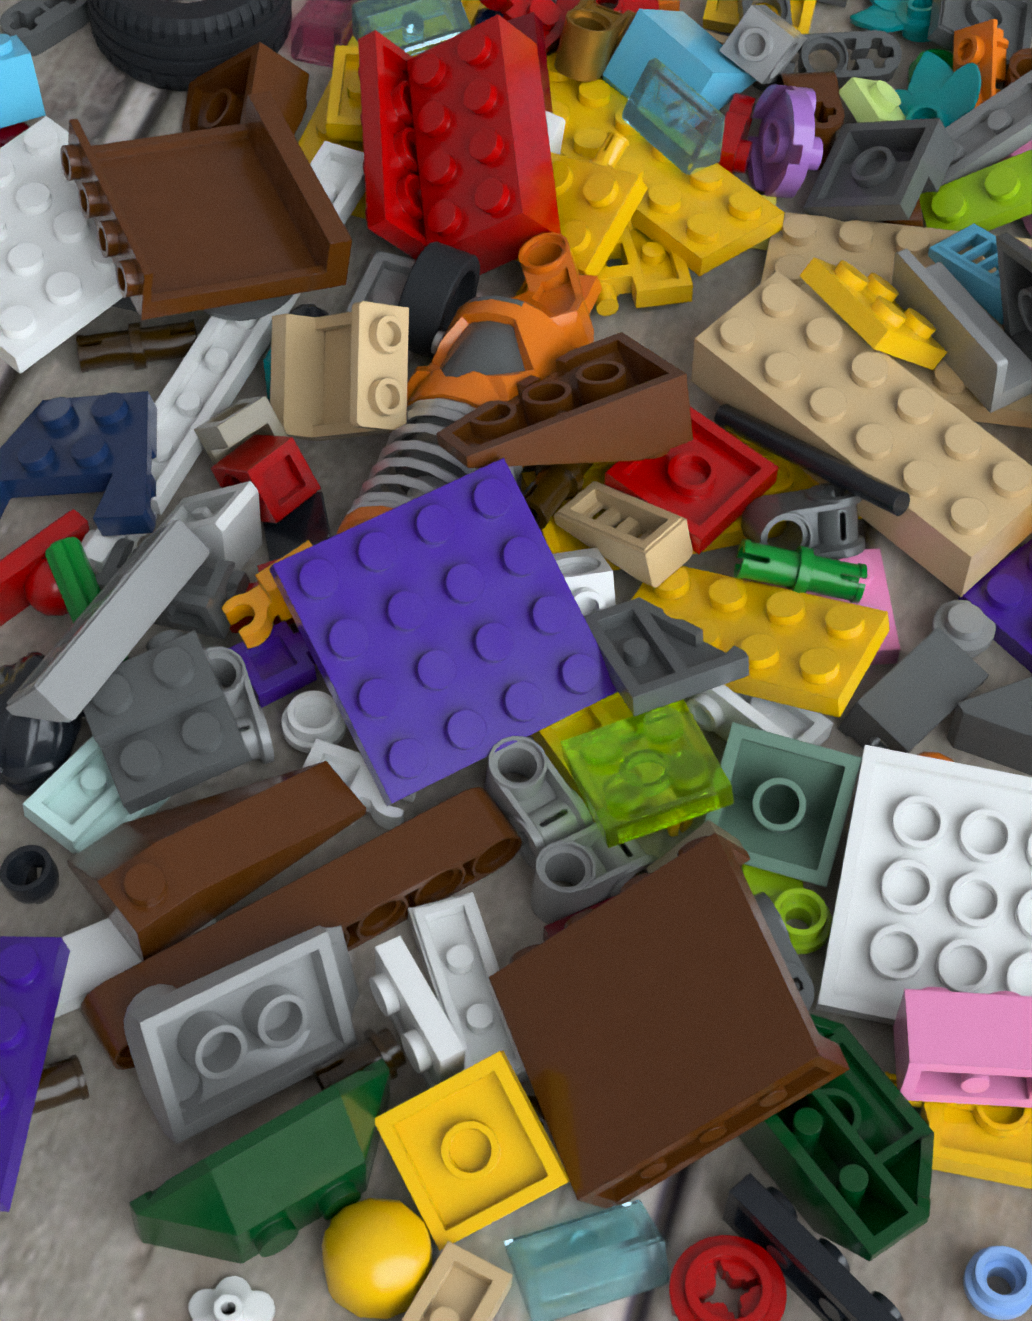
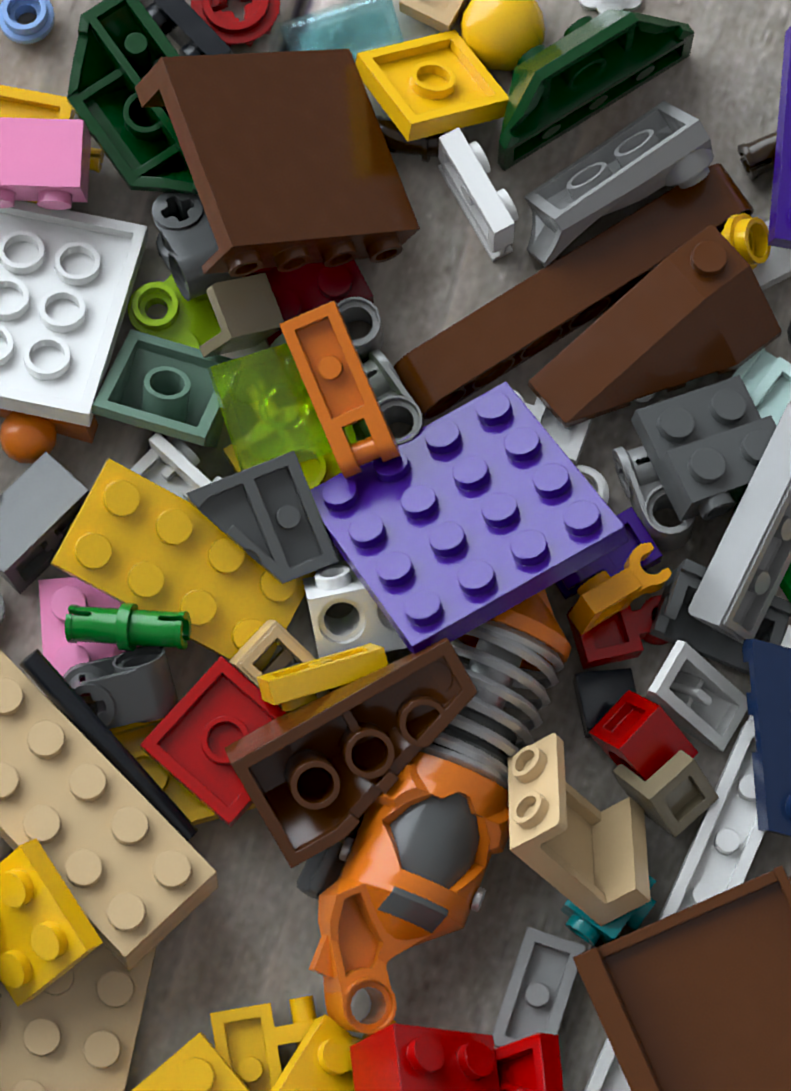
camera: 175 degrees left, 20 degrees up
dark brown pin [312,1027,407,1091] -> none
black tyre [398,242,480,359] -> none
white tile [408,892,529,1083] -> none
none -> yellow plate [256,643,388,711]
none -> orange plate [279,301,400,479]
none -> yellow plate [721,213,771,270]

